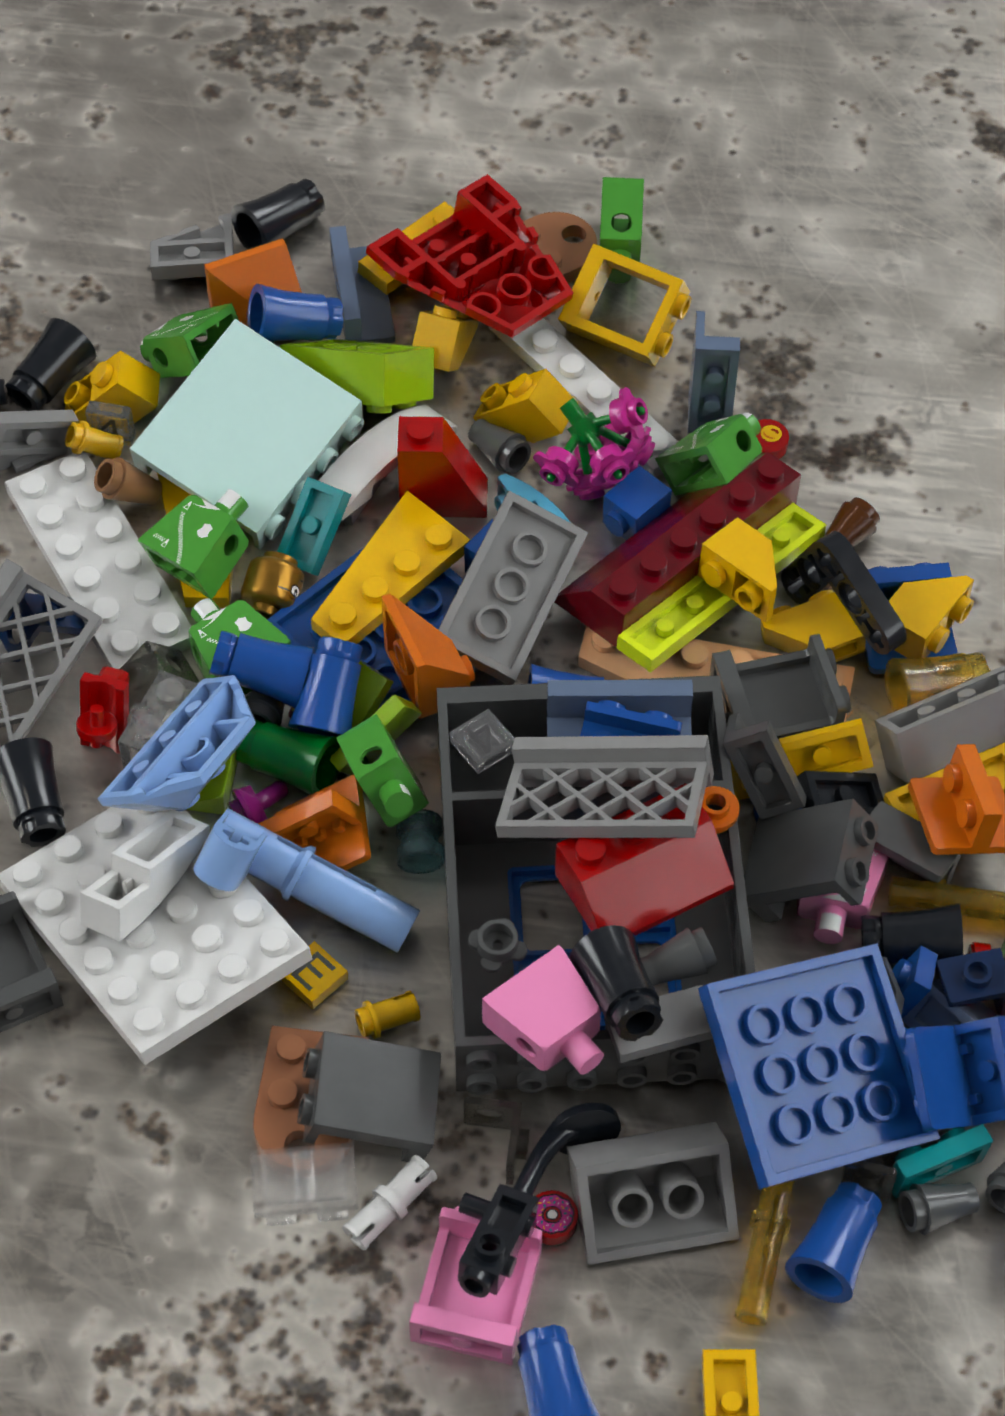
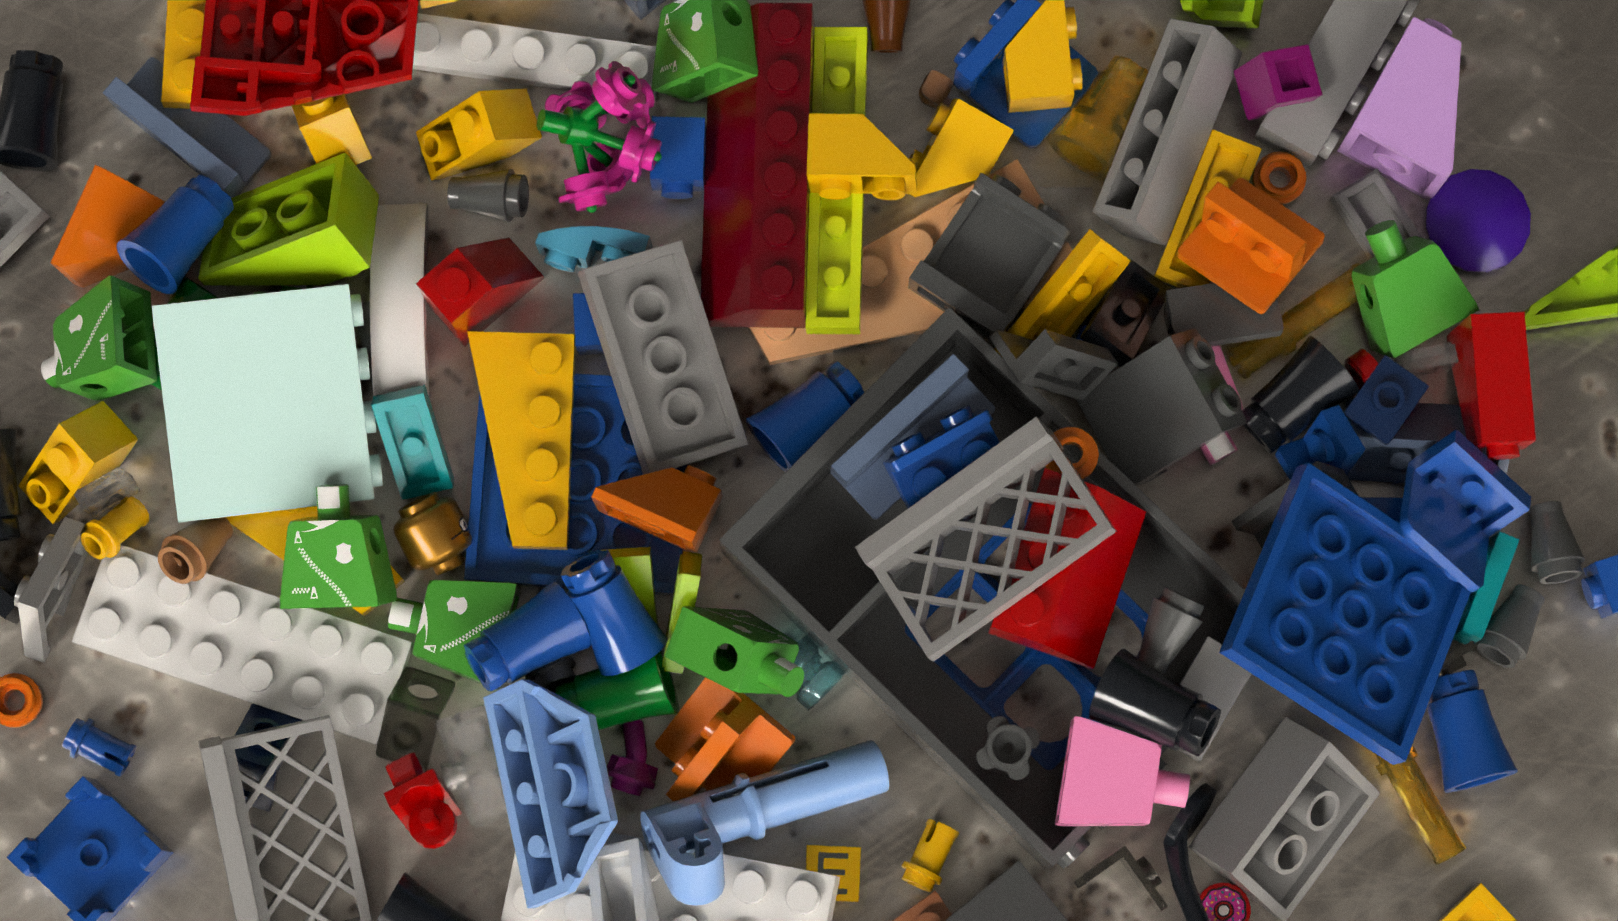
camera: 40 degrees left, 25 degrees up
clear tile [450,708,515,774] -> none
black beam [781,531,907,655] -> none

